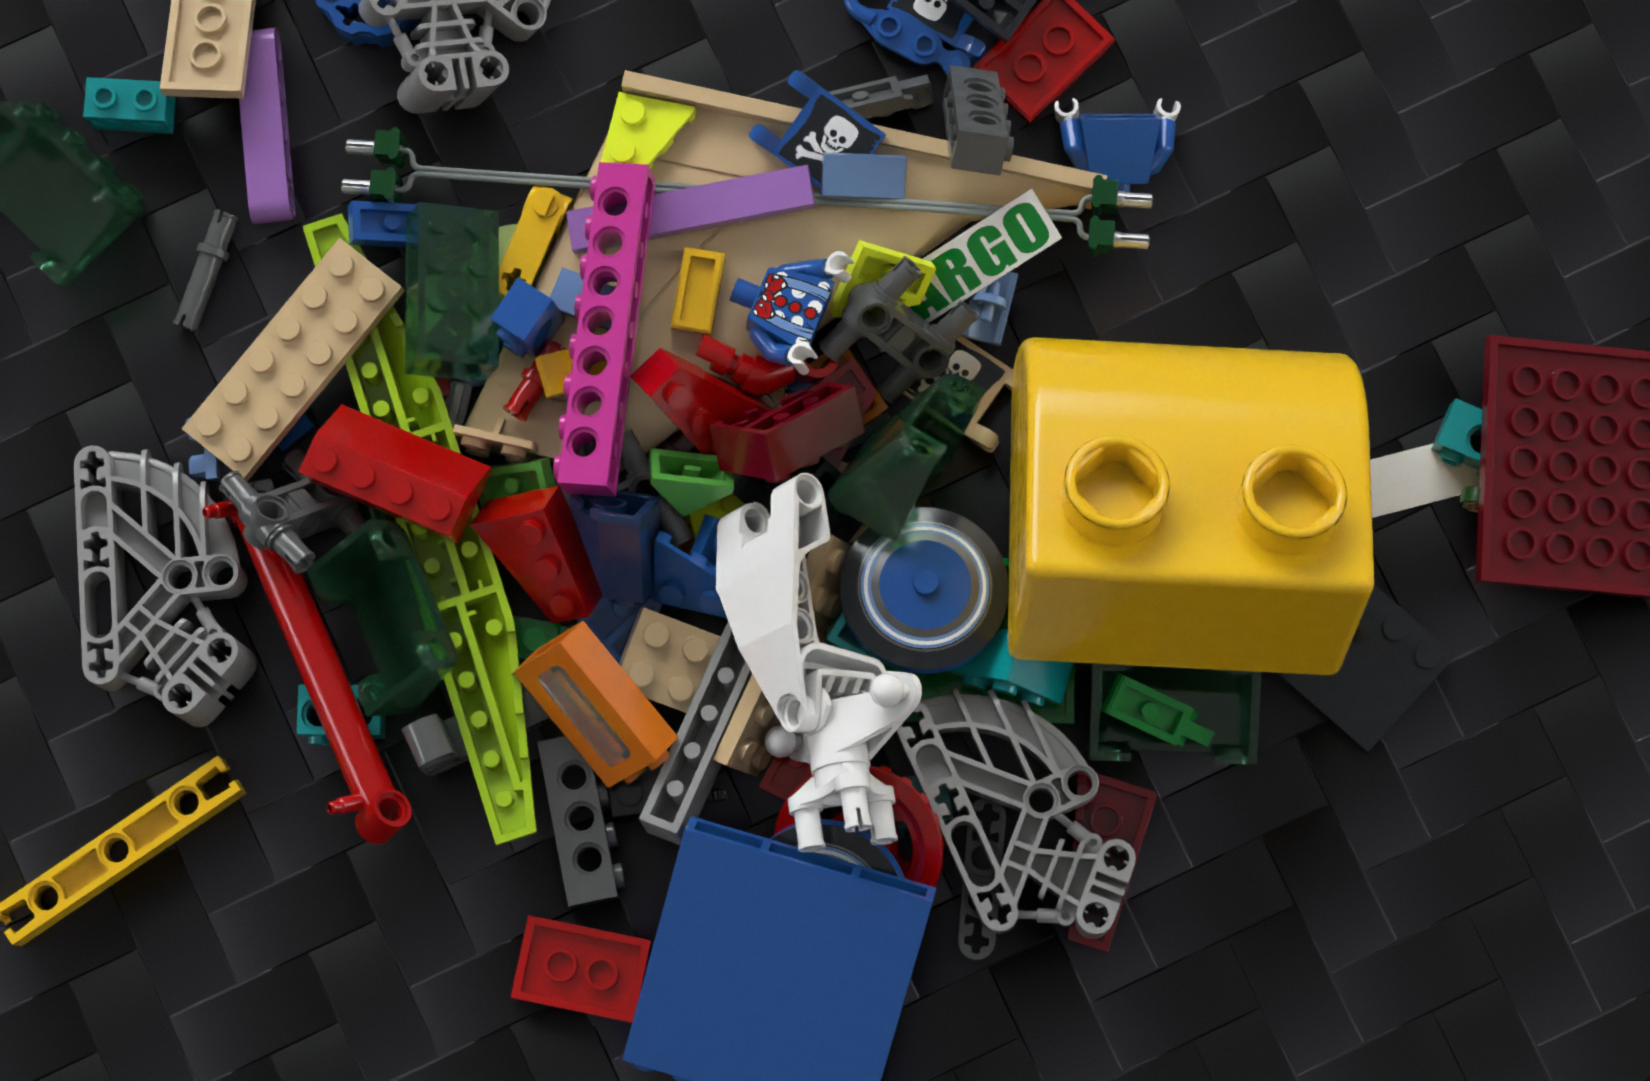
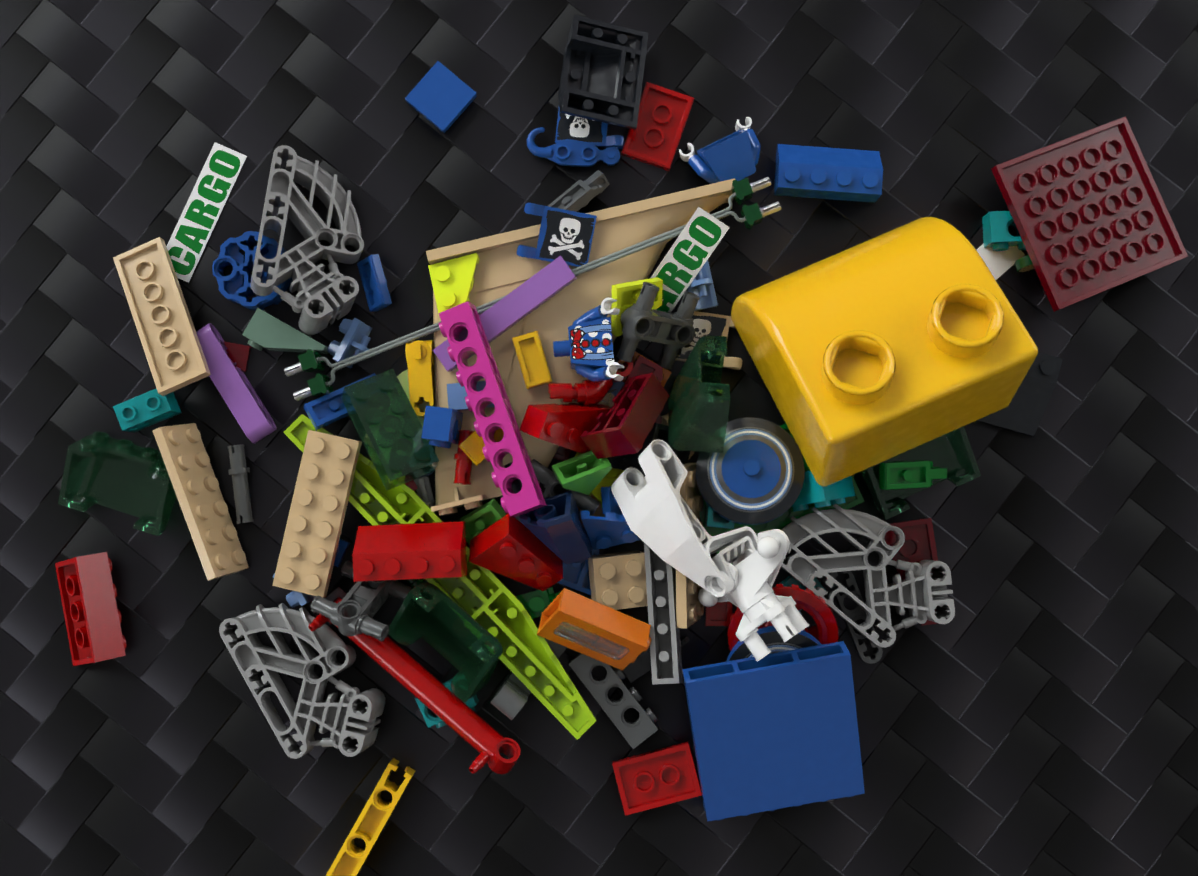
camera: 30 degrees left, 5 degrees up
medium blue tile [821,152,907,199] -> none
dark grey brick [942,65,1014,176] -> none
none -> tan plate [153,423,249,581]
none -> dark red tile [224,342,251,372]
none -> sand green slope [242,308,329,354]
none -> medium blue hips [327,318,372,369]
none -> blue plate [357,254,392,312]
none -> blue slope [774,144,883,203]

